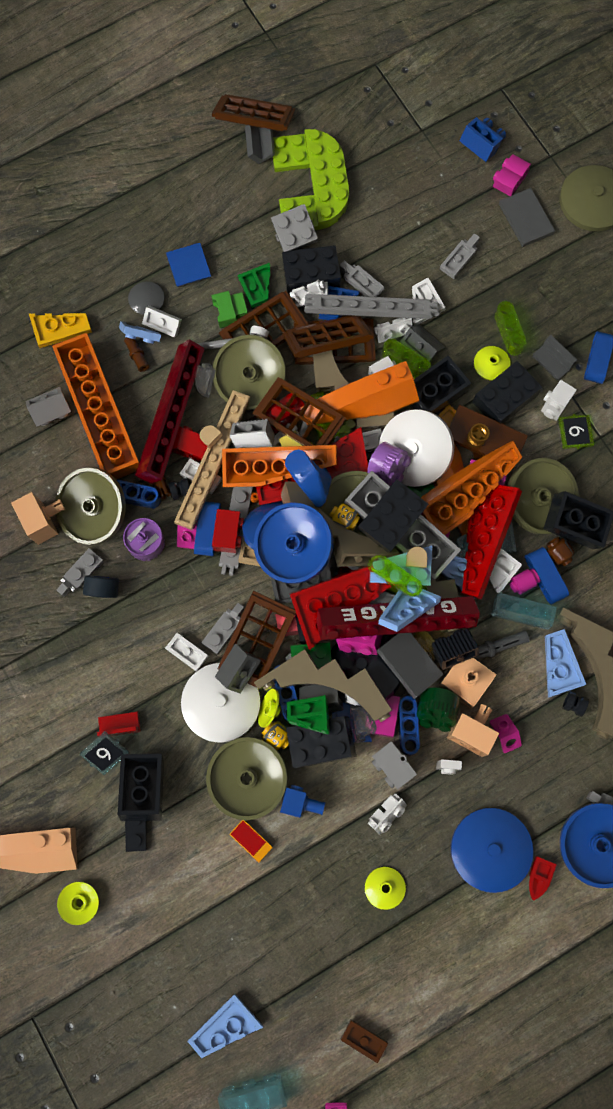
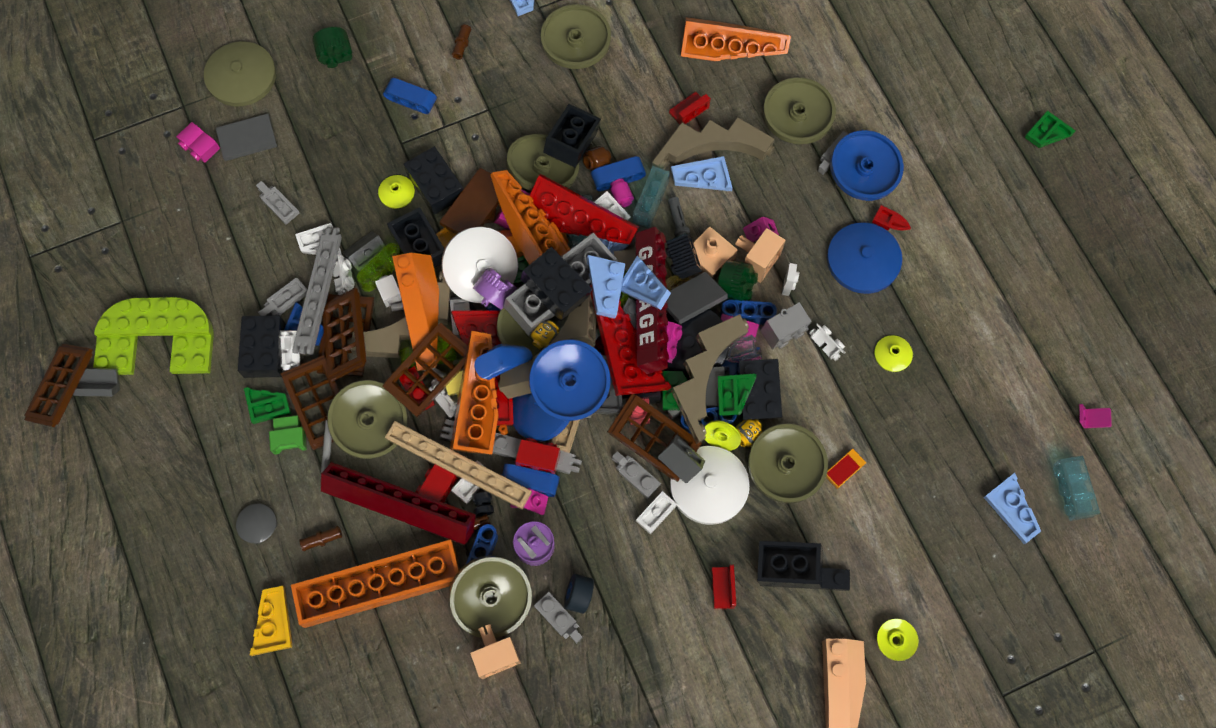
camera: 85 degrees left, 5 degrees down
light grey brick [26,387,71,427] -> none
piece [80,731,129,775] -> none
light blue wing [119,321,161,344] -> none
white plate [142,306,182,337] -> none
blue slope [166,243,211,287] -> none
clear brick [195,363,216,398] -> none
tan tile [200,425,223,448] -> none
light grey brick [230,419,275,448] -> none
white tile [250,326,269,339] -> none
light grey brick [271,204,318,252] -> none
blue brick [280,785,326,818] -> none
reddish brown plate [340,1019,388,1063] -> none
clear neon green beam [368,555,422,596] -> none
tan tile [406,547,427,568] -> none
blue brick [459,117,506,162] -> none
pearl gold wheel [467,423,490,448] -> none
clear neon green beam [495,301,526,356] -> none
dark grey panel [533,335,577,380] -> none
white brick [541,380,577,421] -> none
piece [558,414,594,449] -> none
black wheel [562,691,589,717] -> none

